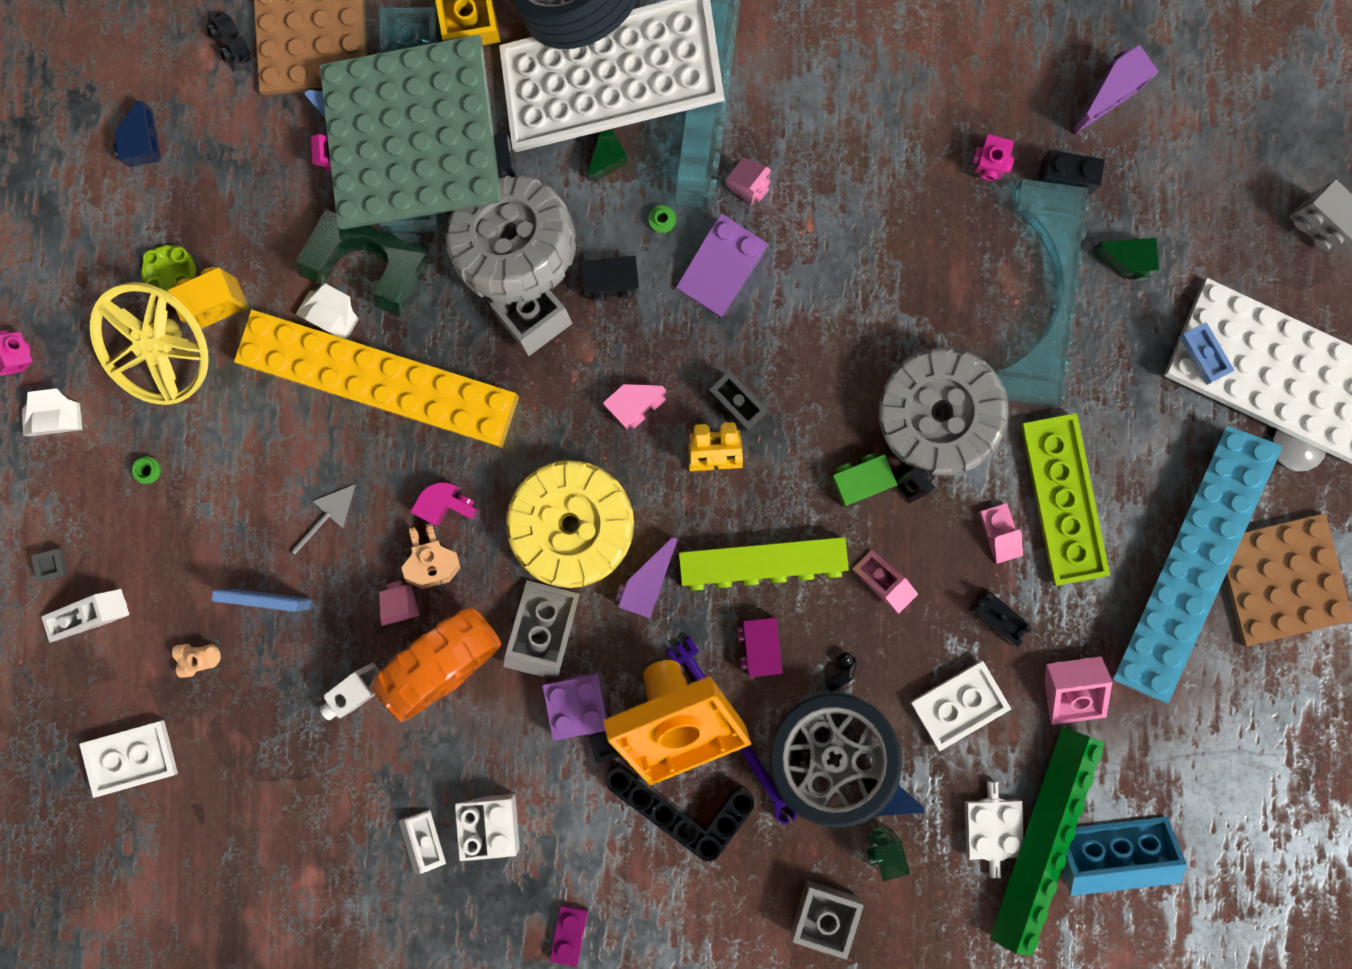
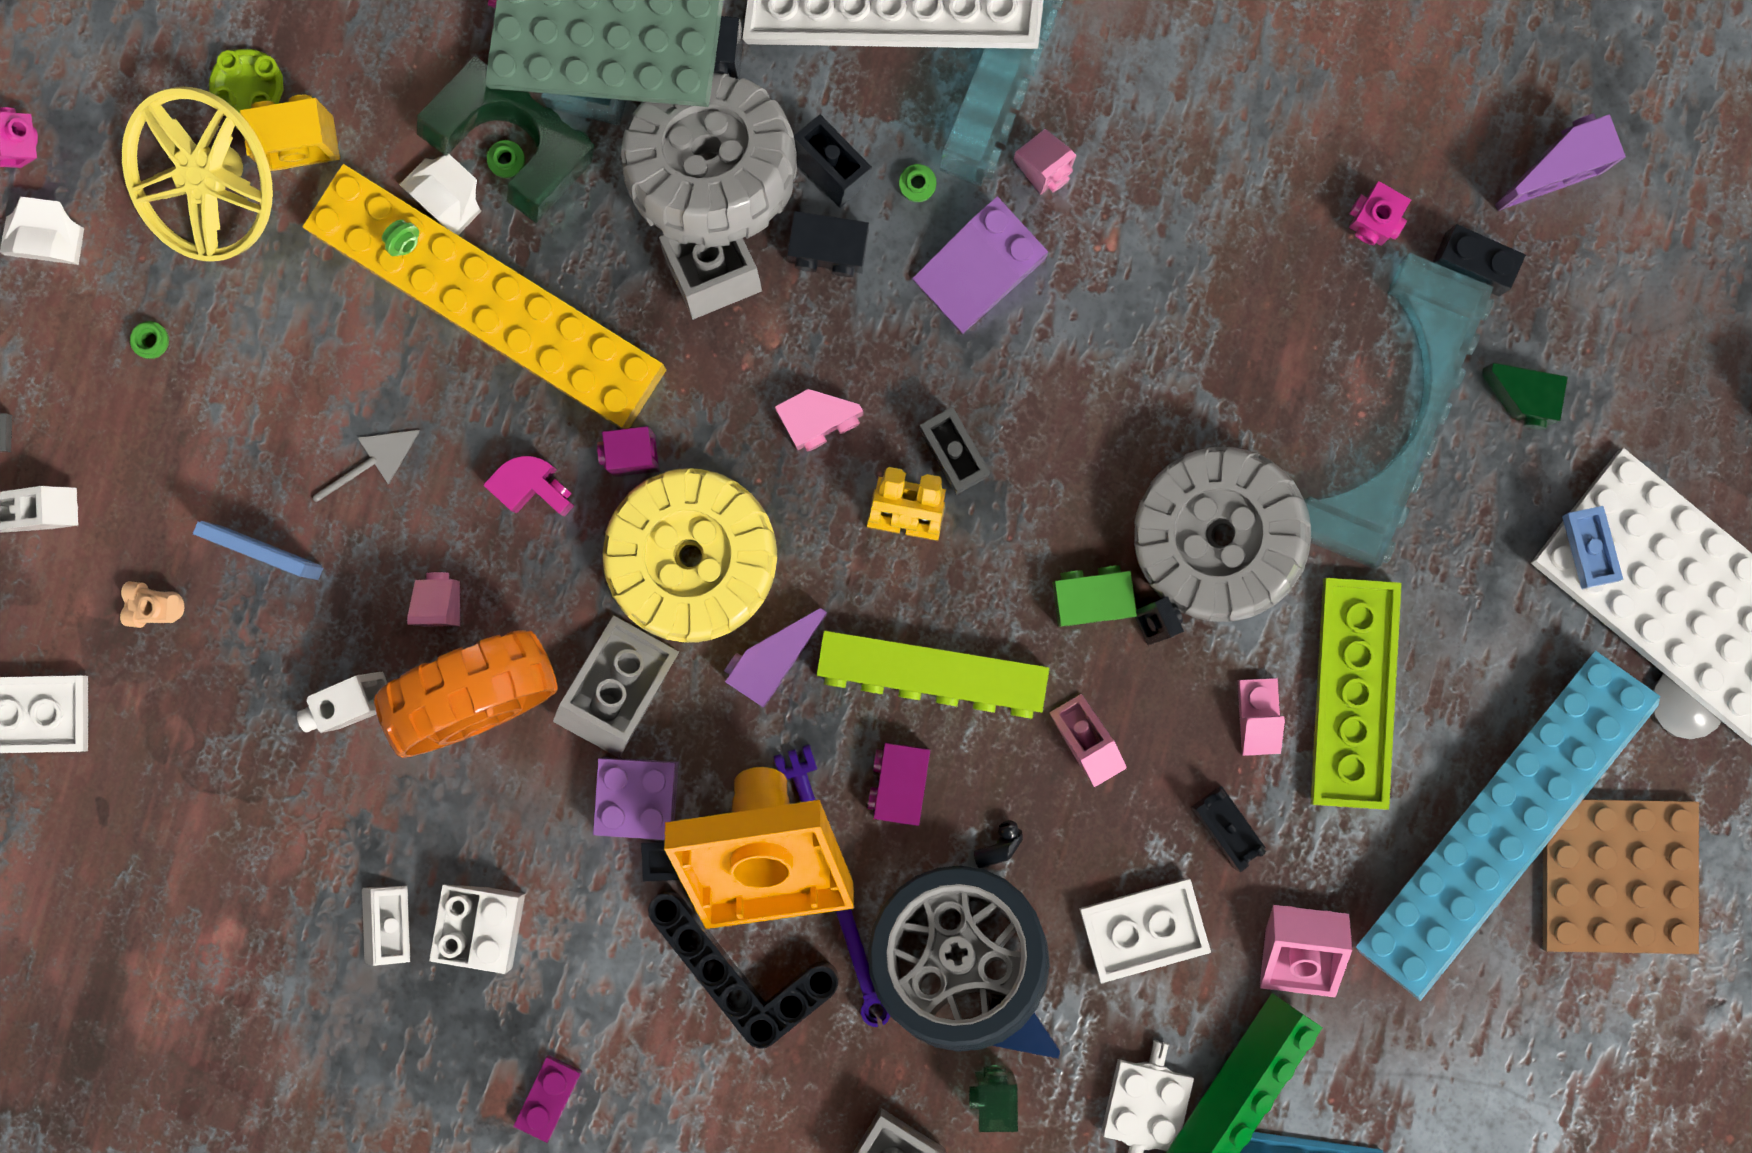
camera: 15 degrees right, 0 degrees up
light nougat hinge [402,523,460,589] -> none
dark green slope [588,129,628,182] -> none
none -> bright green plate [382,220,419,256]
none -> bright green plate [487,140,525,178]
none -> magenta brick [597,426,660,477]
none -> black brick [794,114,872,208]

